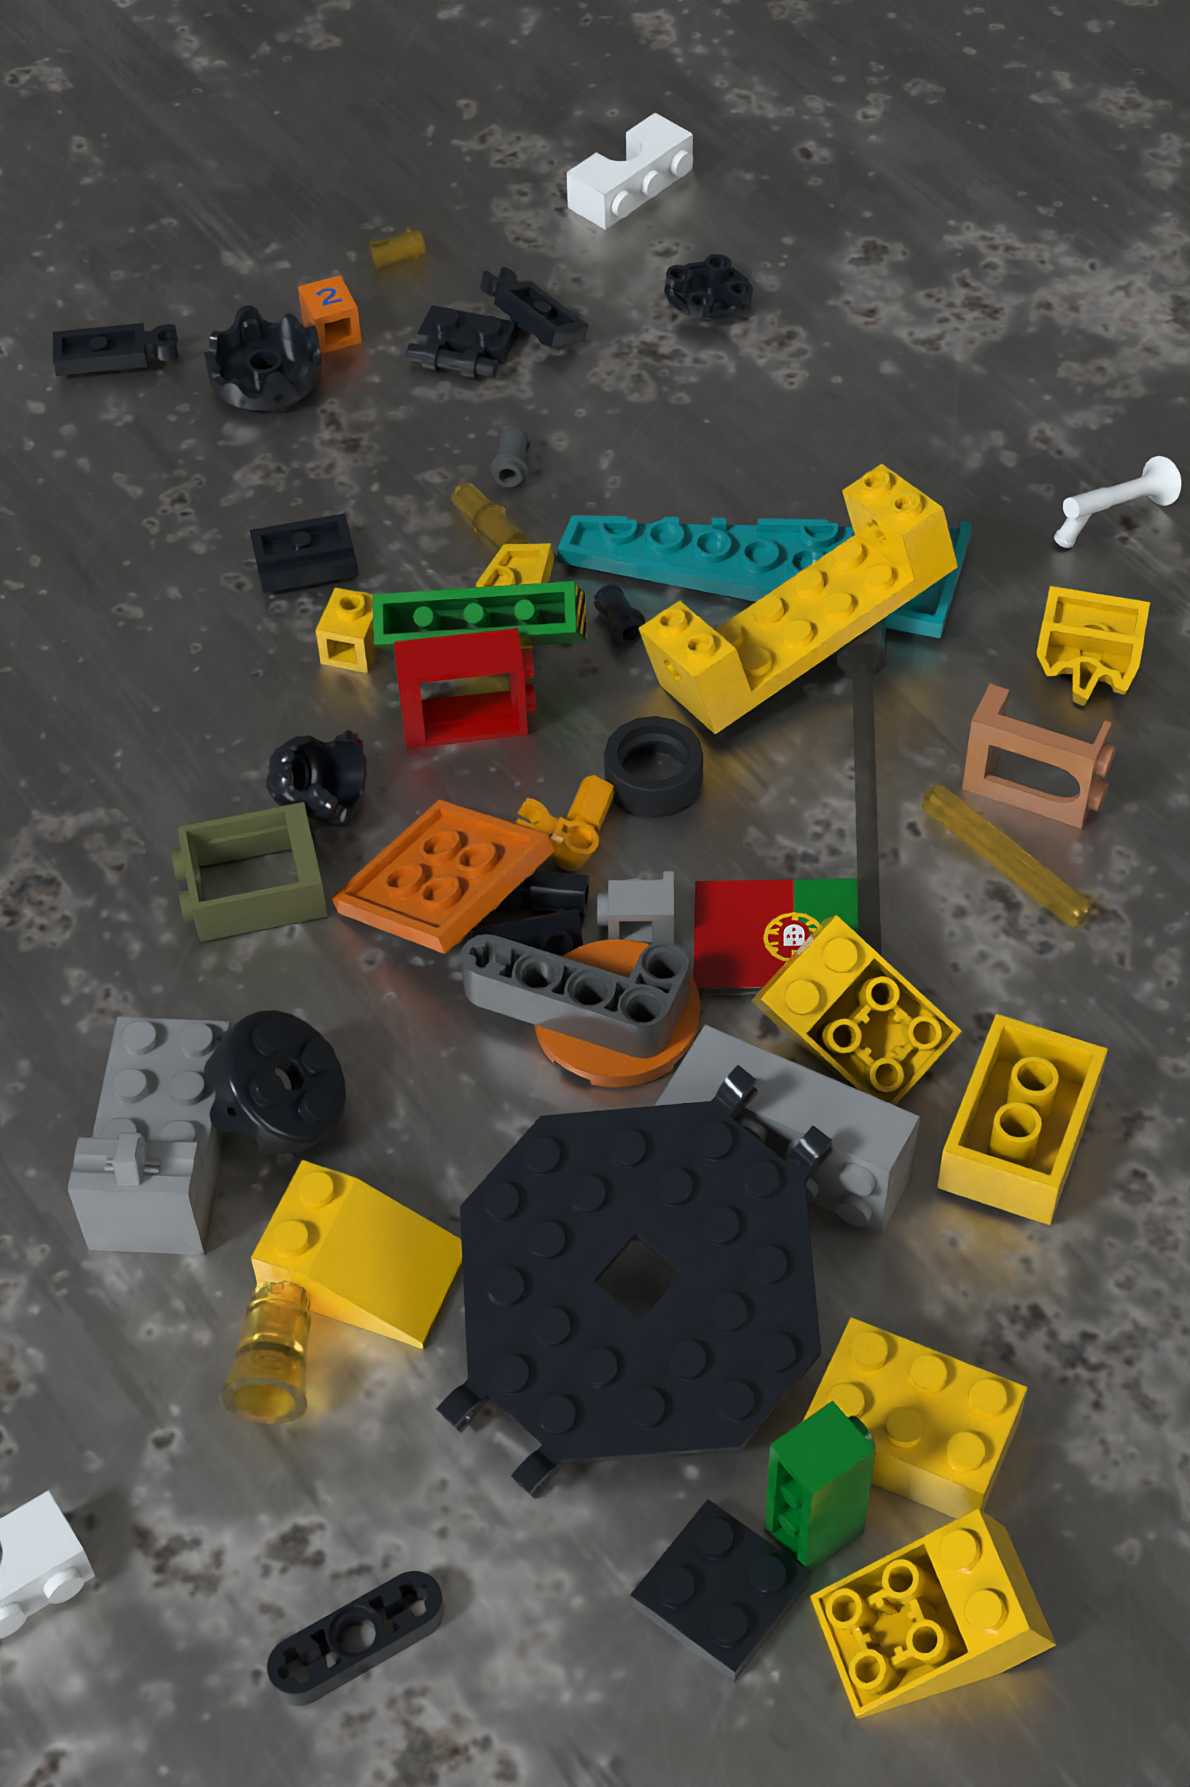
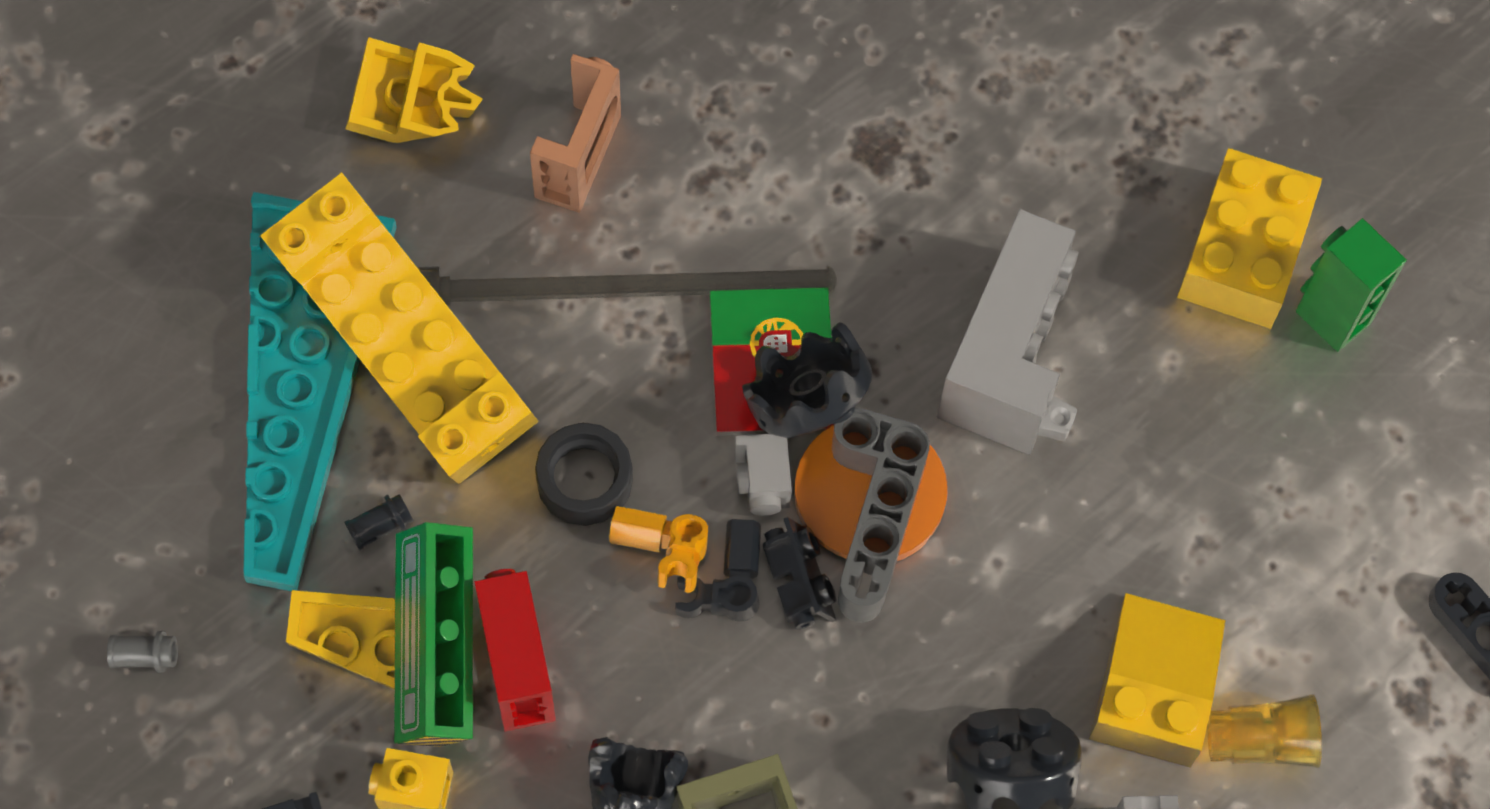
camera: 100 degrees left, 15 degrees up
orange plate [331,799,555,954] -> none
black plate [436,1065,832,1499] -> none
clear yellow axle [450,483,527,550] -> none
black plate [630,1499,812,1682] -> none
yellow slope [751,915,962,1106] -> none
yellow slope [810,1508,1056,1719] -> none
clear yellow axle [921,784,1092,928] -> none
yellow brick [937,1014,1108,1225] -> none
white piece [1054,456,1182,548] -> none
none -> black plate [742,322,872,438]

